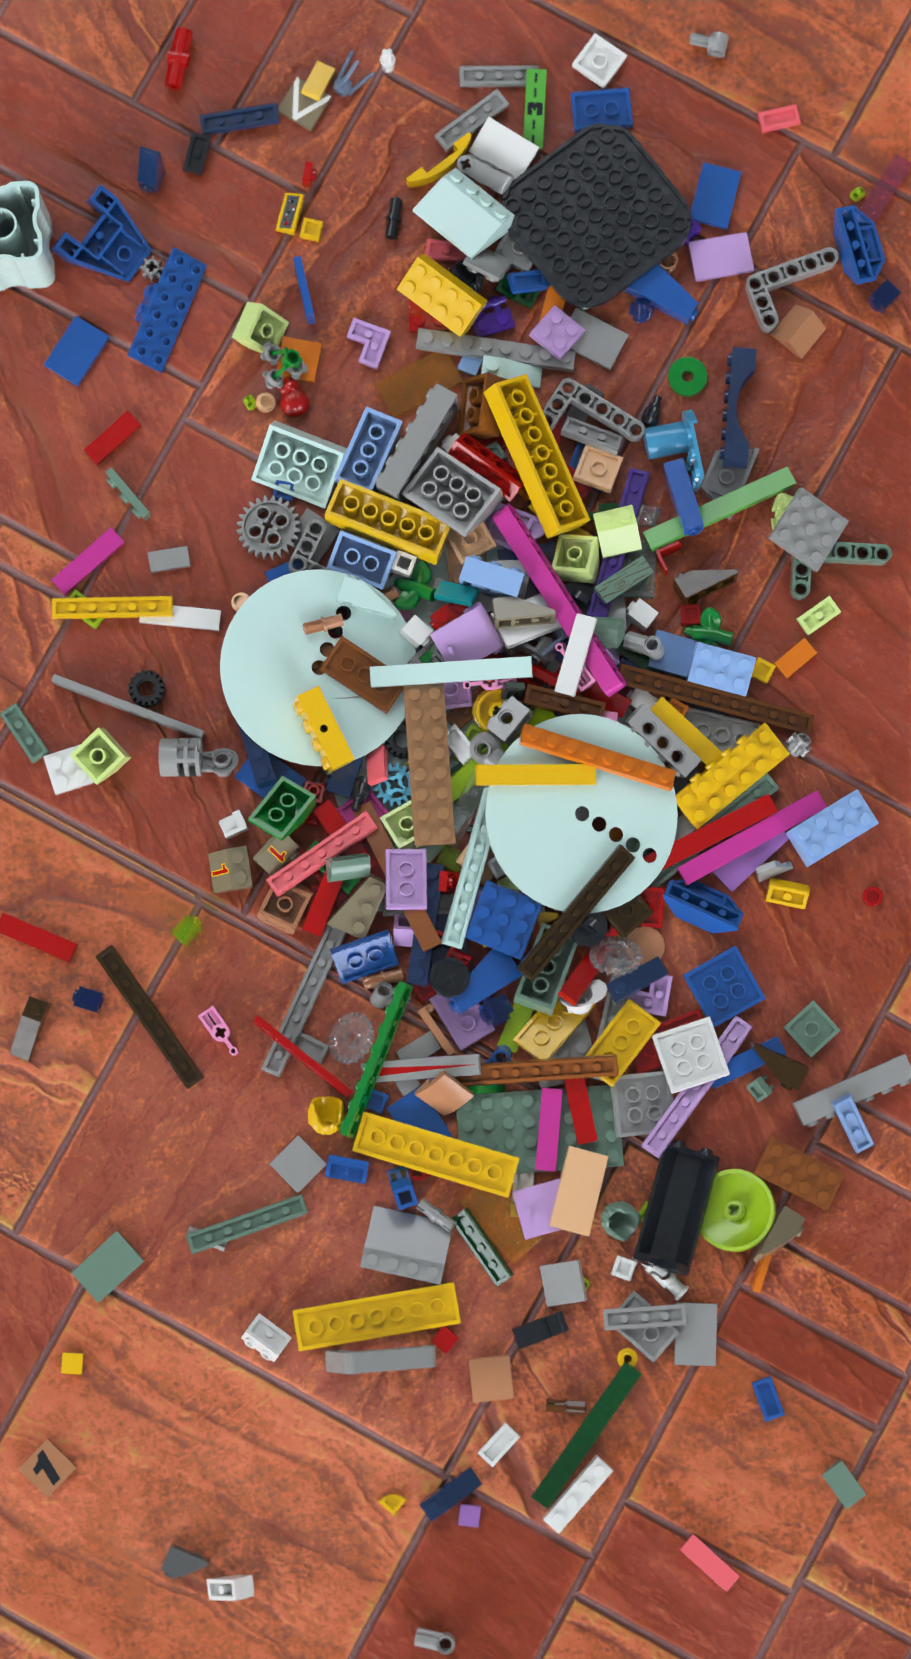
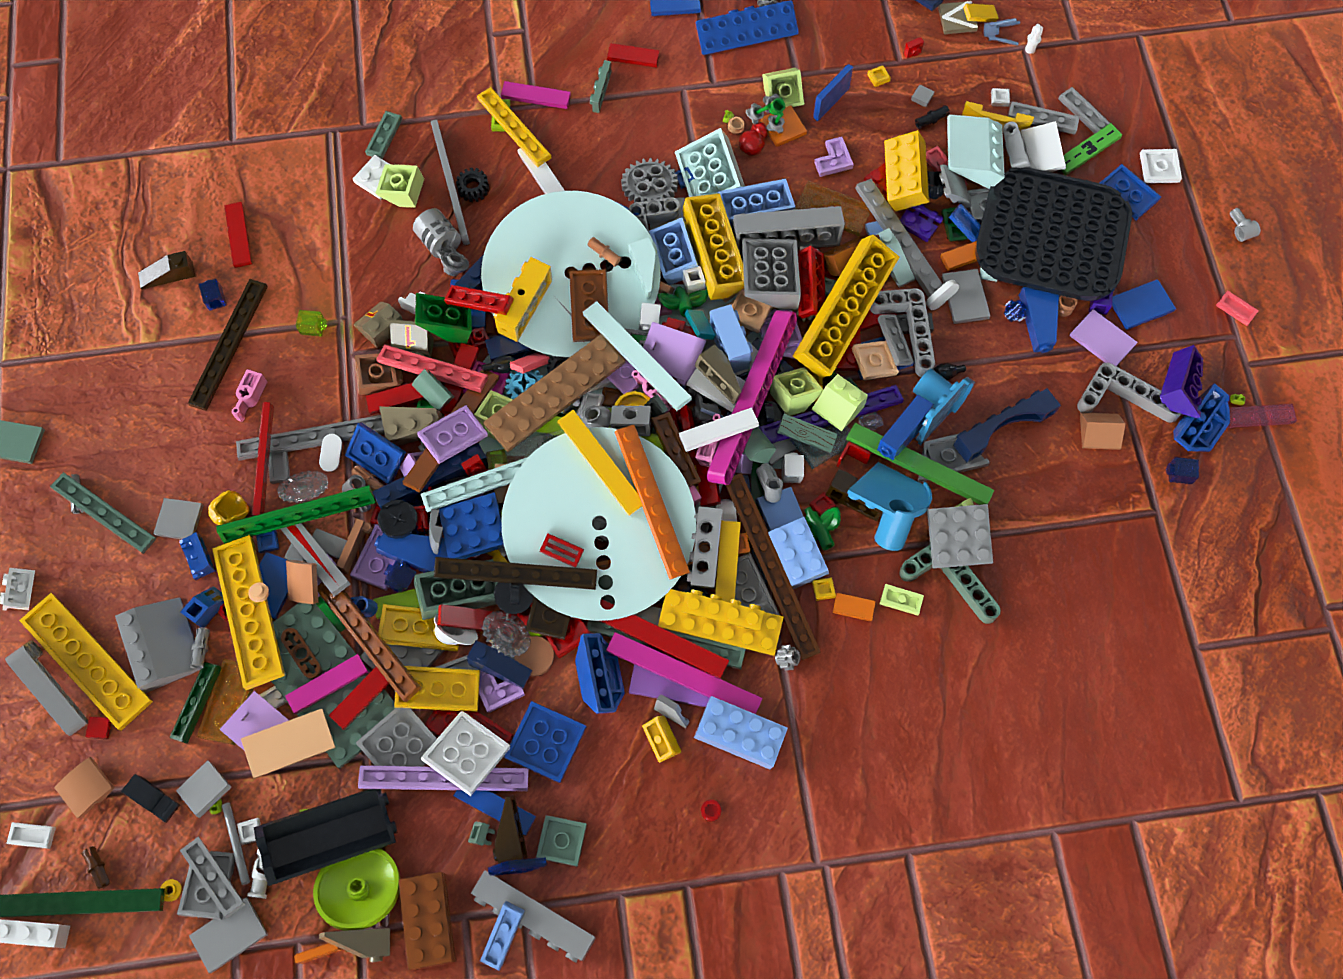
camera: 55 degrees right, 15 degrees down
light grey tile [148,546,191,573] -> none
slope [276,193,304,236] -> none
lavender plate [529,305,585,360] -> none
sand green hair [601,1201,641,1241] -> none
green tile [668,357,707,397] -> none
none -> light grey bar [222,803,250,885]
none -> light nougat plate [248,582,269,602]
none -> reddish brown beam [281,628,323,680]
none -> white tile [319,434,343,472]
none -> light grey slope [429,509,443,554]
none -> red tile [444,285,514,315]
none -> clear blue tile [488,857,547,876]
none -> red tile [539,533,584,568]
none -> dark azure piece [847,462,932,551]
none -> light grey tile [911,85,935,107]
none -> white tile [926,280,959,310]
none -> white tile [991,88,1010,107]
none -> dark purple wedge [1160,345,1203,418]

